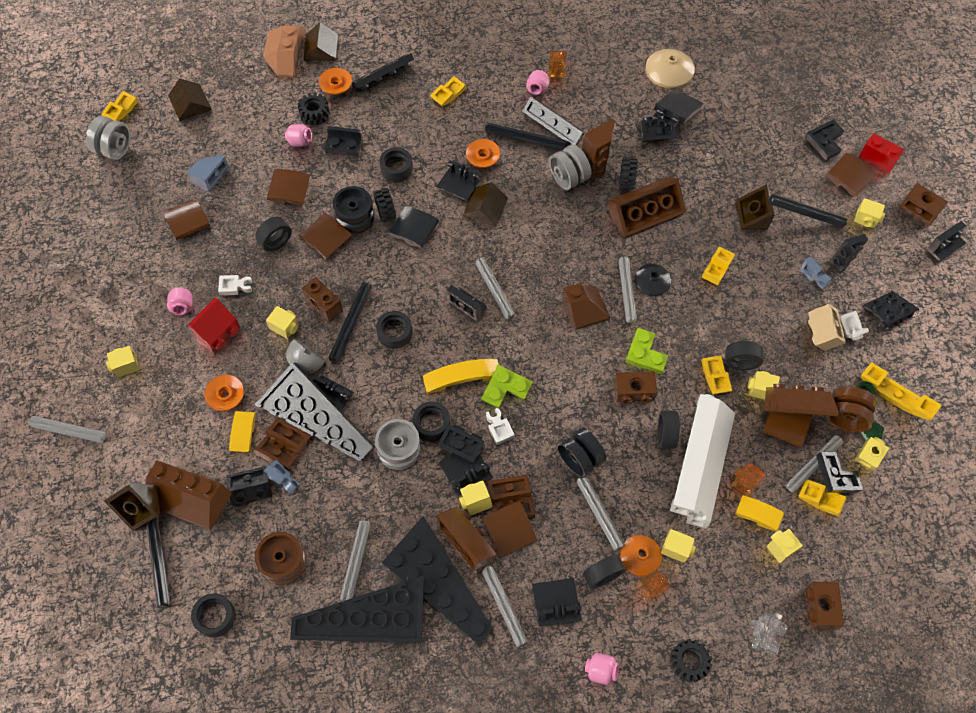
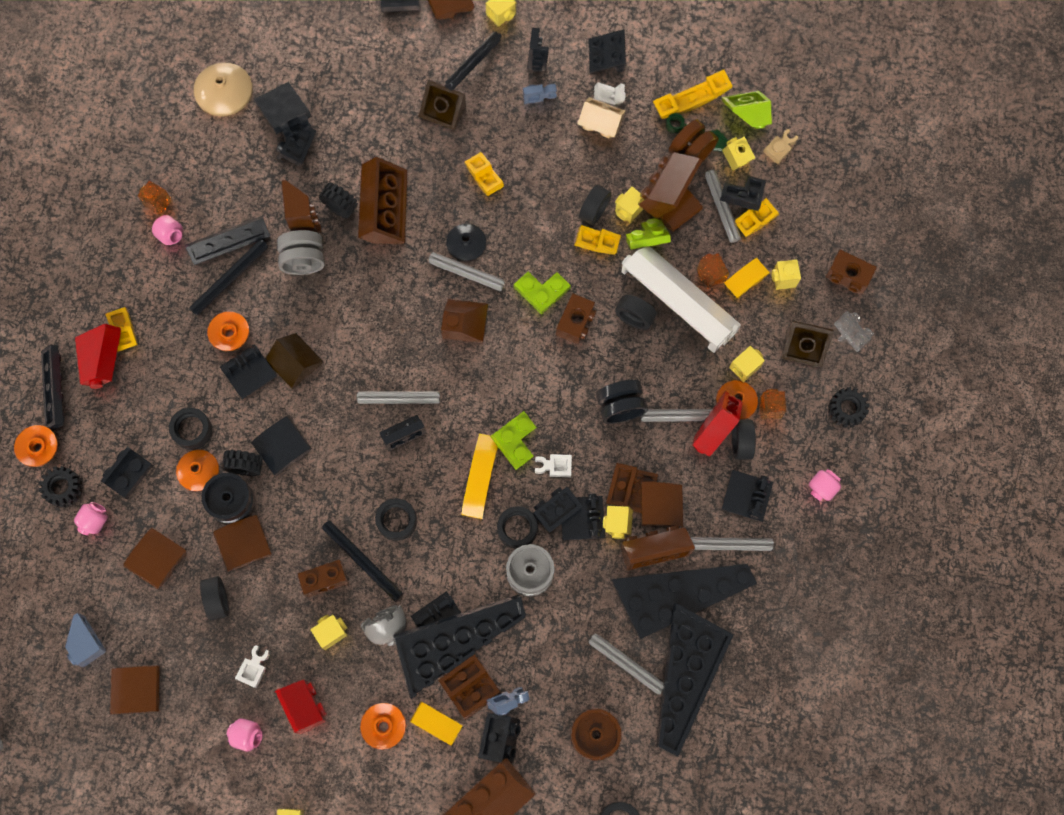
camera: 65 degrees left, 10 degrees up
none -> red slope [75,324,121,389]
none -> orange dish [176,450,219,491]
none -> lime plate [626,218,671,250]
none -> red slope [692,391,743,457]
none -> lime slope [722,91,772,129]
none -> tan plate [763,129,798,164]
none -> dark brown slope [781,320,834,368]

